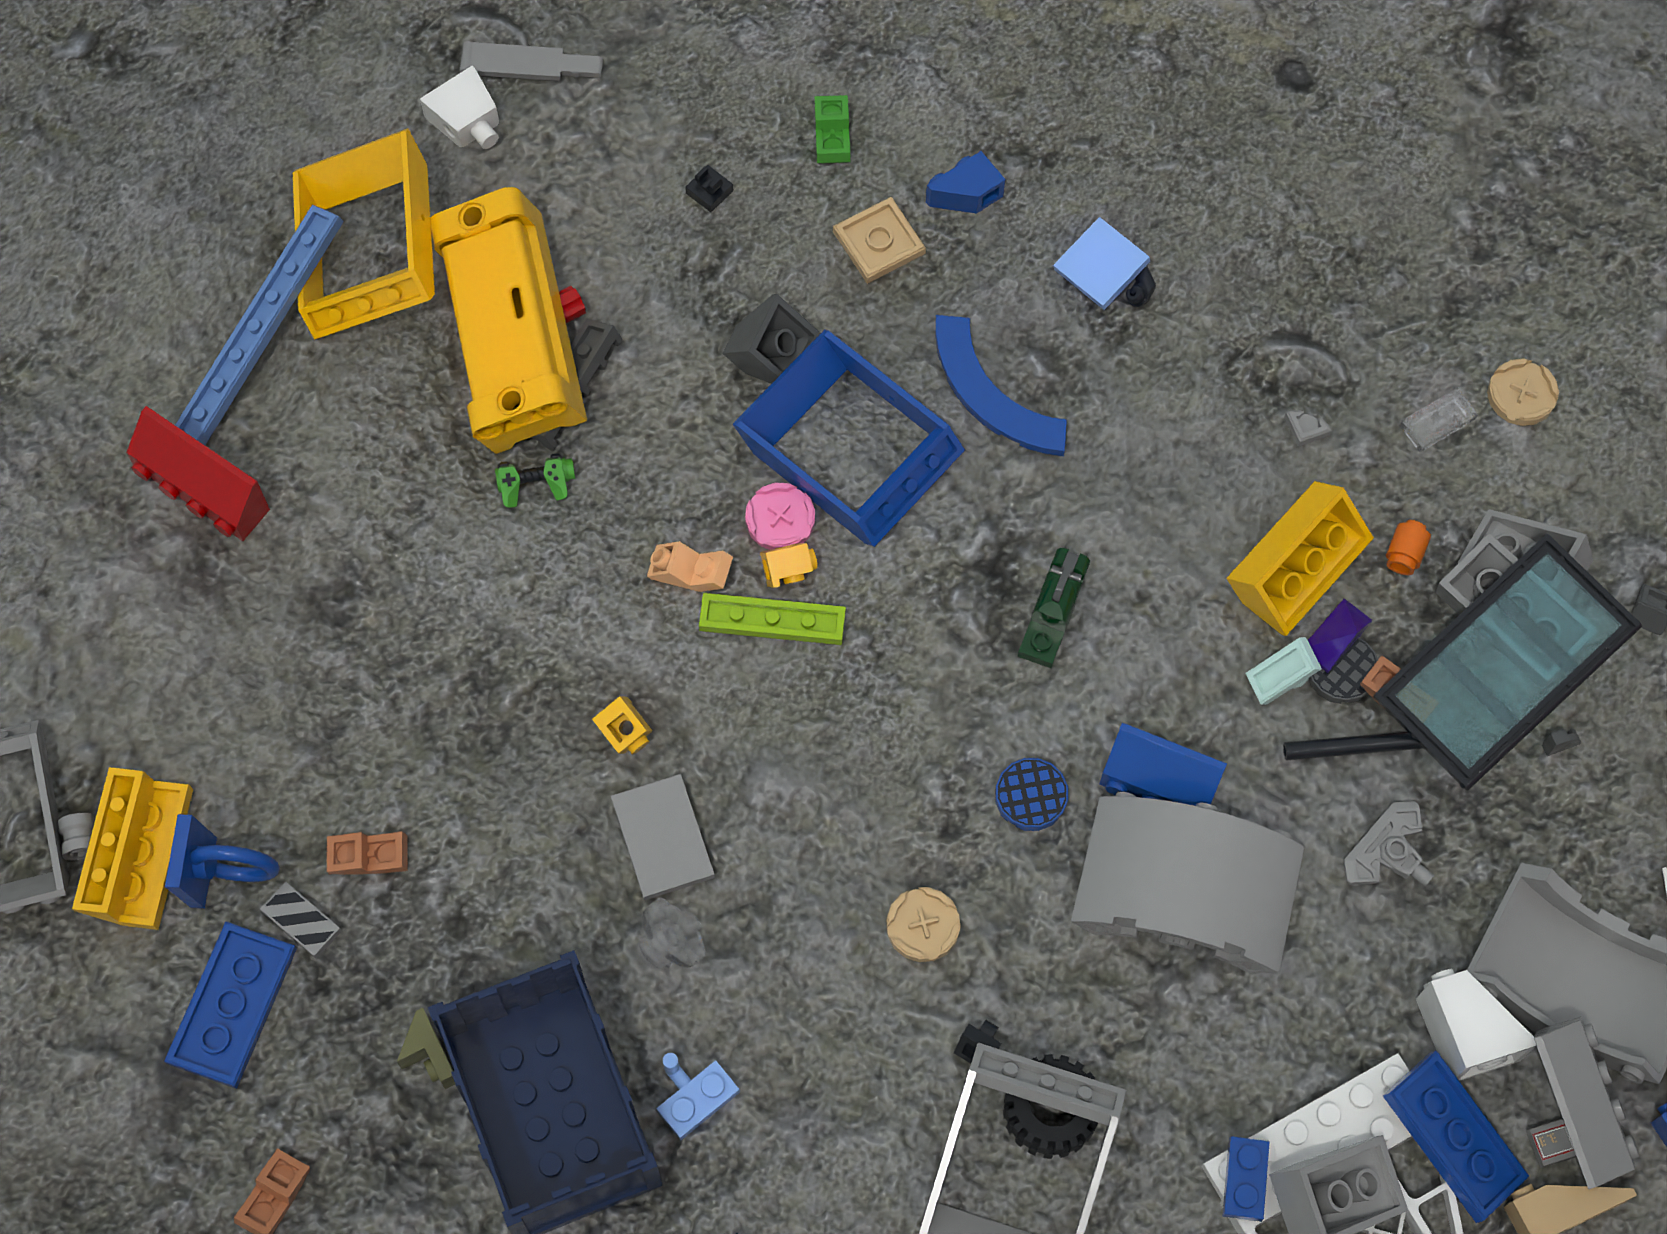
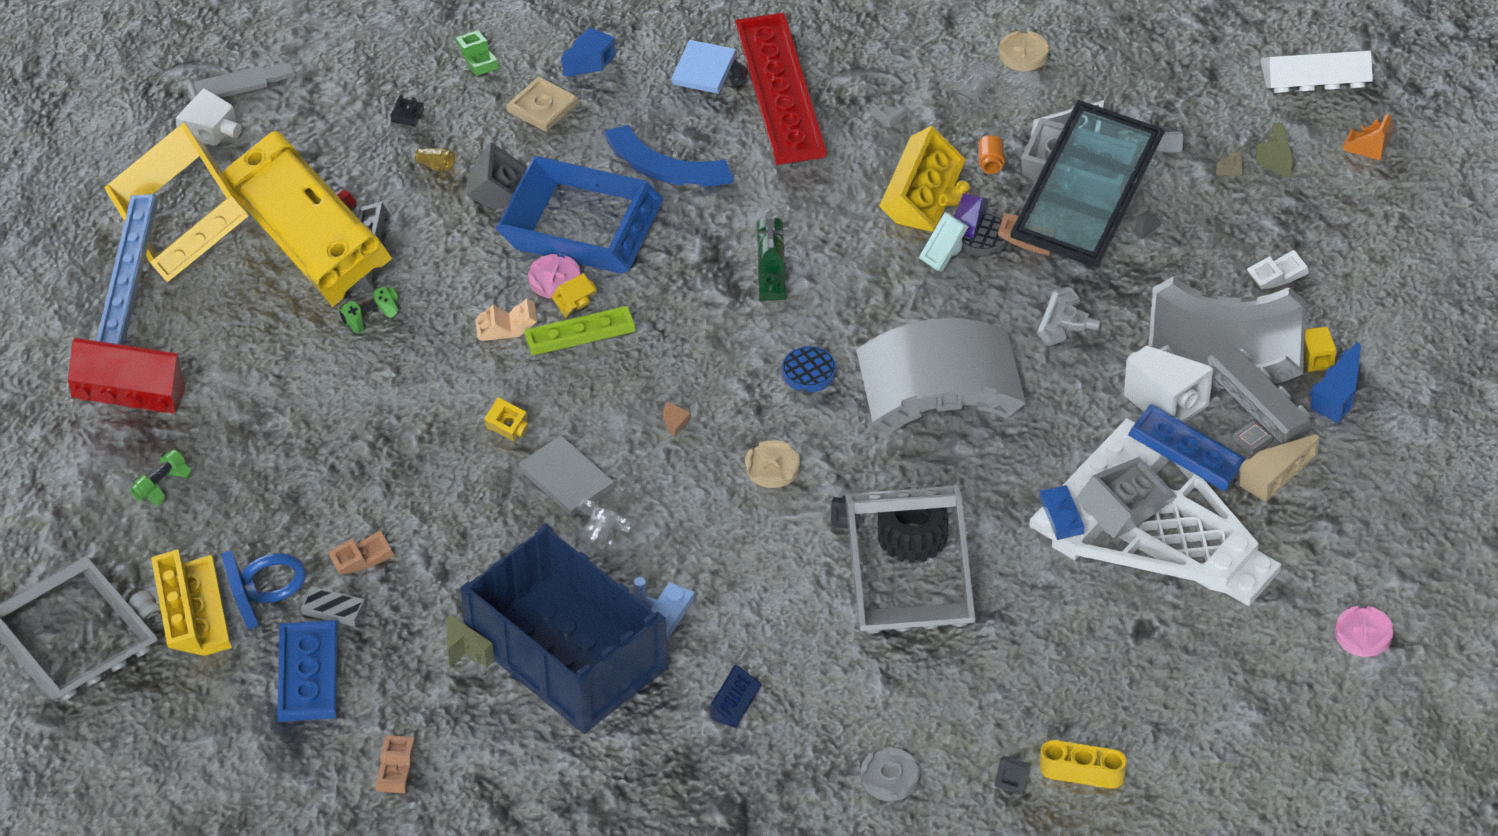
camera: 20 degrees left, 20 degrees down
blue slope [1099,723,1227,806] -> none
black piece [1283,732,1424,760] -> none
none -> bright green piece [130,449,192,506]
none -> clear yellow cone [415,148,455,173]
none -> nougat tile [663,402,691,436]
none -> red plate [735,12,826,165]
none -> yellow arm [939,180,970,207]

